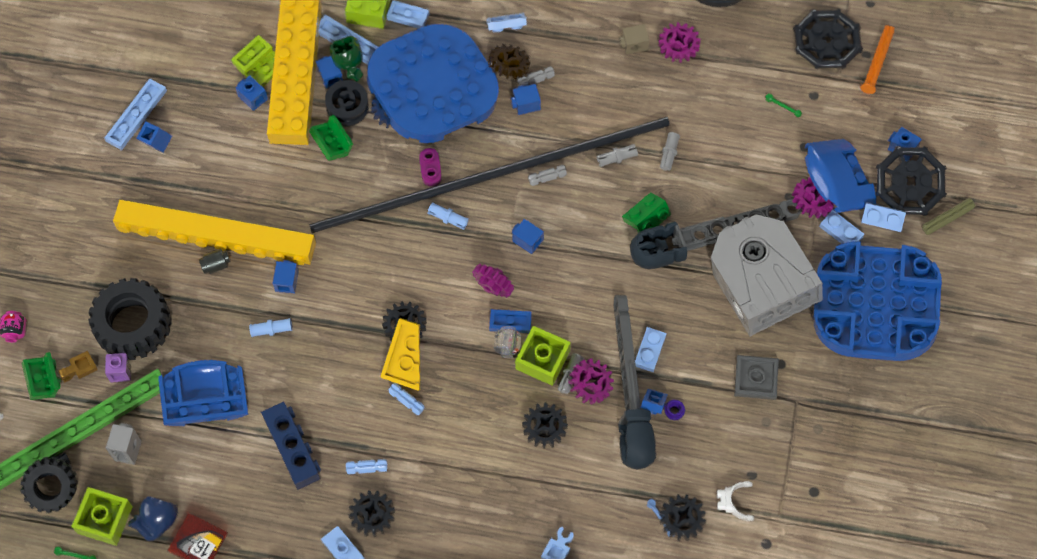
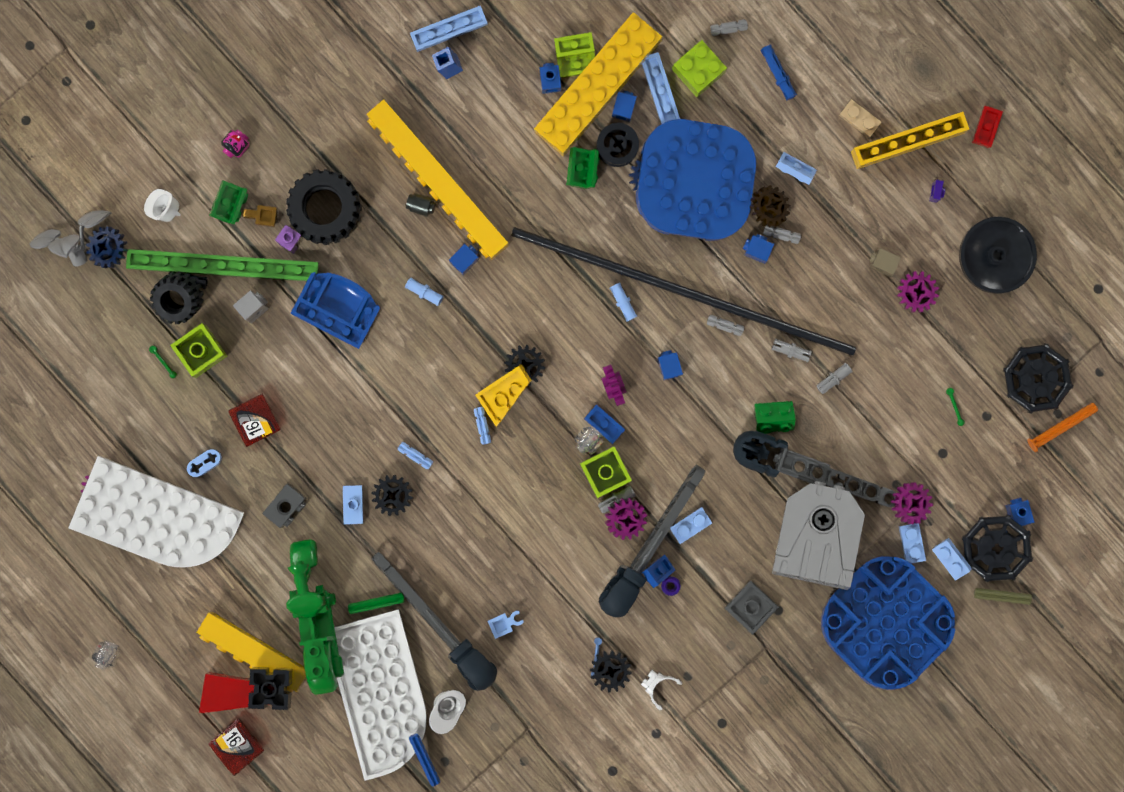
camera: 35 degrees right, 20 degrees up
dark blue piece [128,496,178,541] -> none
dark blue brick [261,401,321,490] -> none
dark green piece [330,36,363,82] -> none
light blue plate [387,0,429,29] -> none
magenta plate [419,148,442,187] -> none
black gear [522,402,568,449] -> none
blue slope [805,139,876,213] -> none

